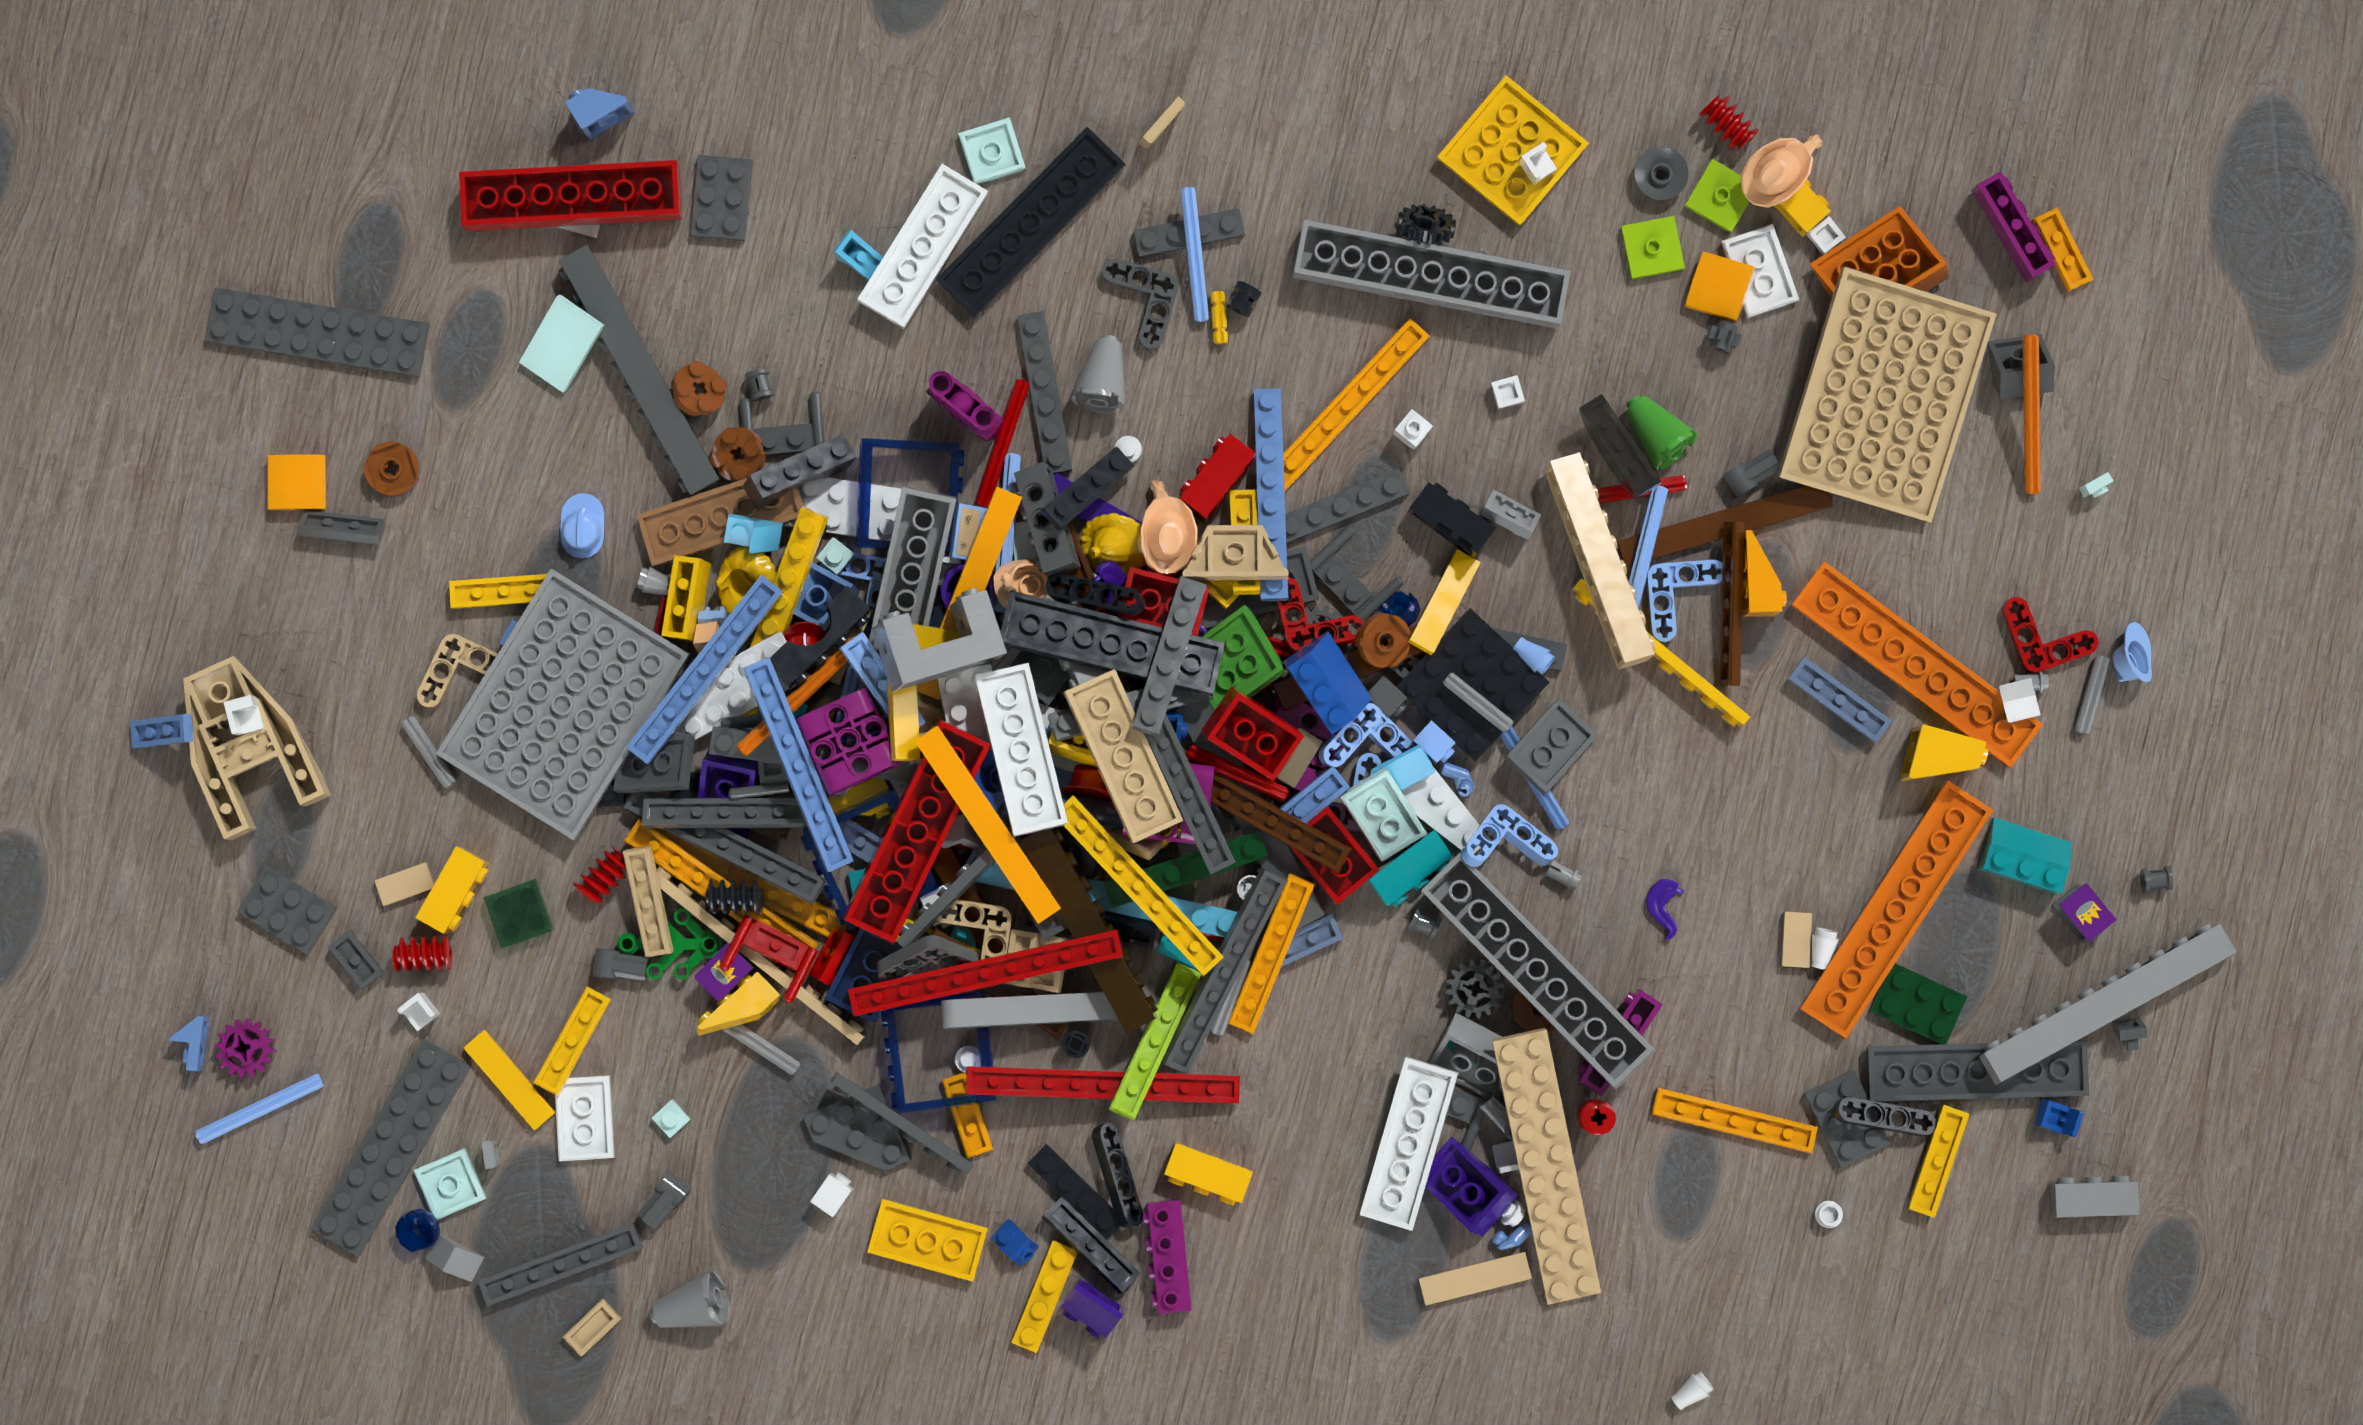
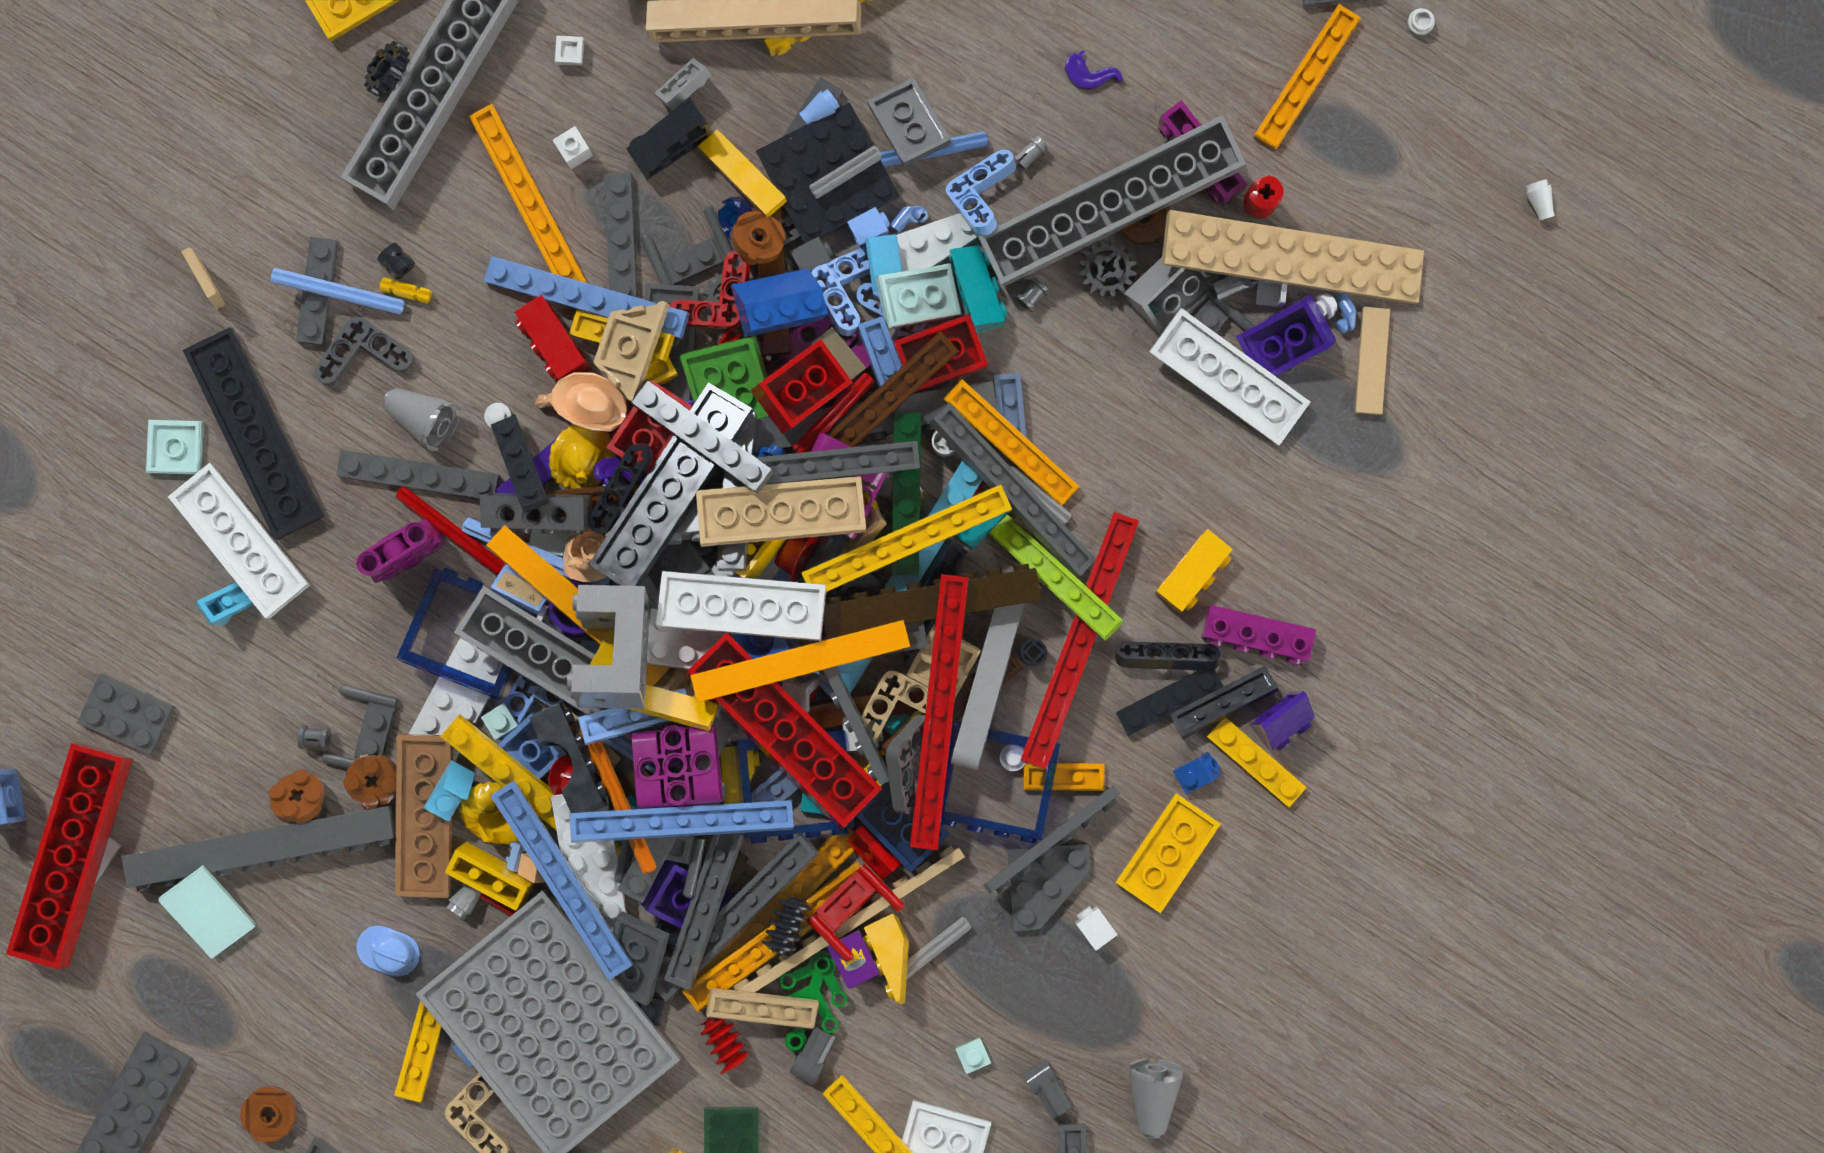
camera: 65 degrees left, 0 degrees up
black arch [743,434,856,510] -> none

